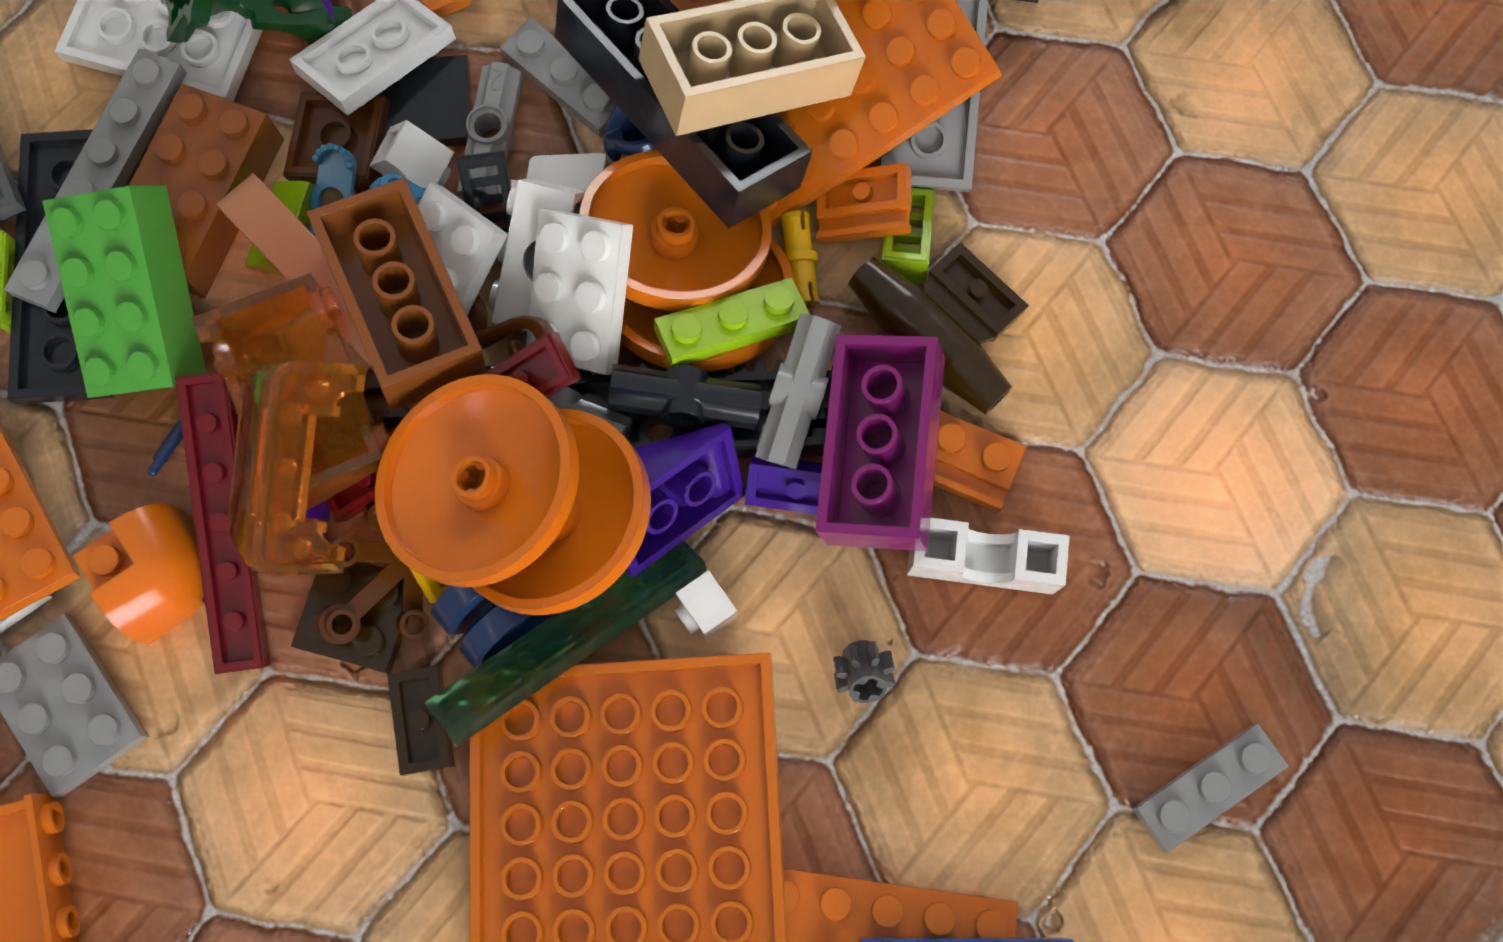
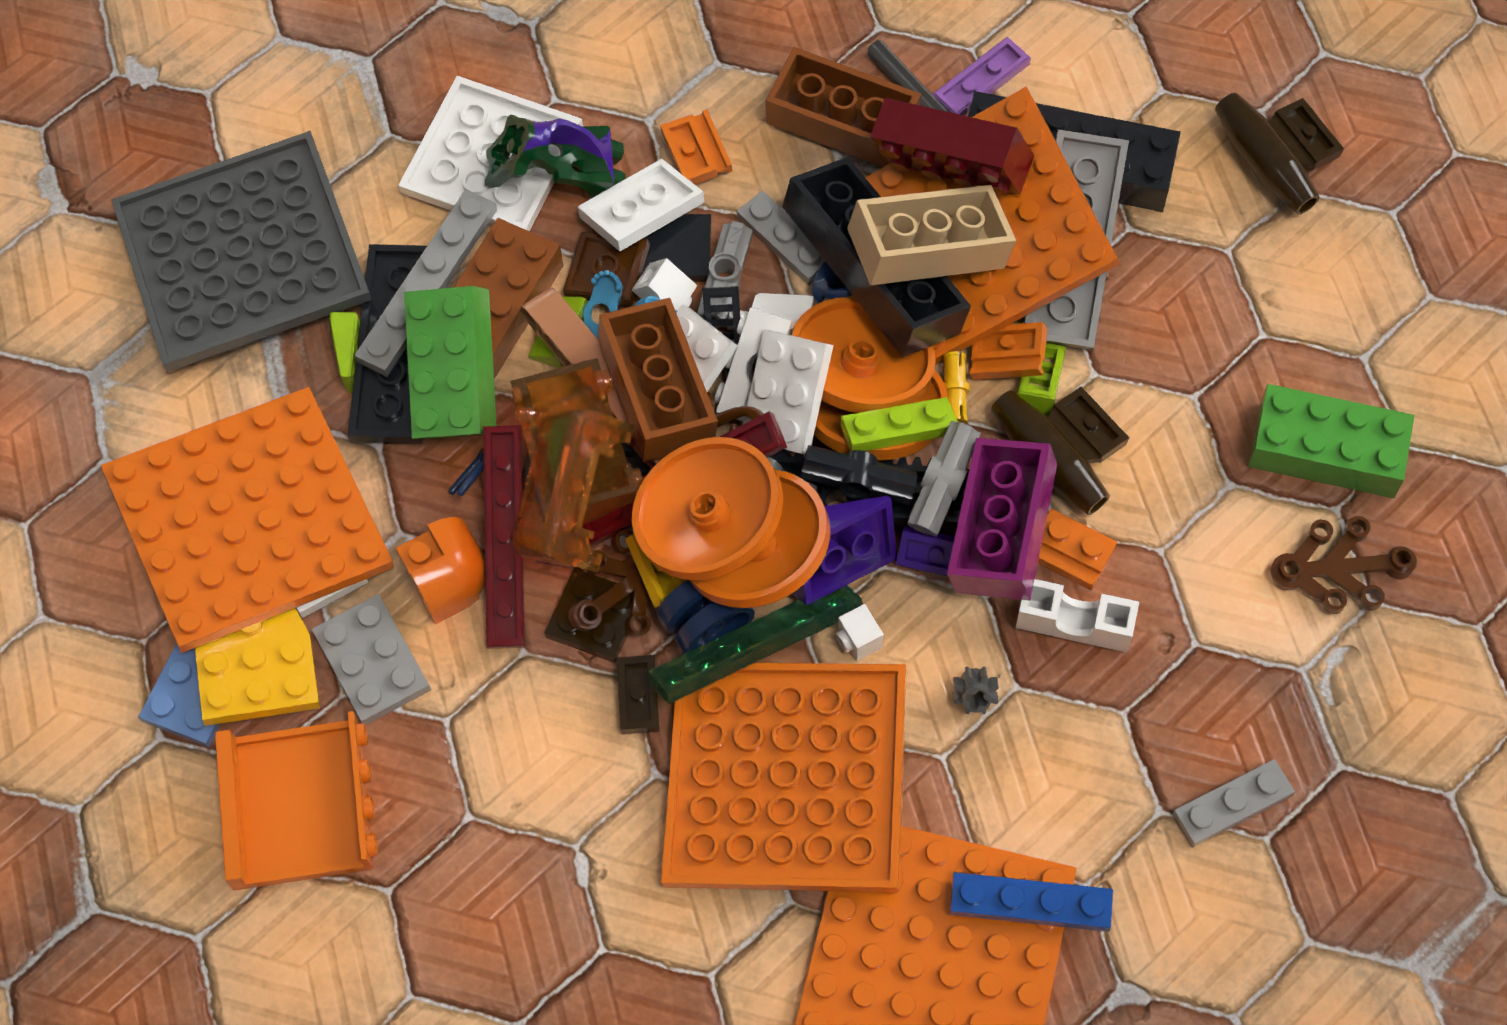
camera: 10 degrees right, 10 degrees down
none -> bright green brick [1248,384,1415,498]
none -> reddish brown plant [1271,516,1417,614]

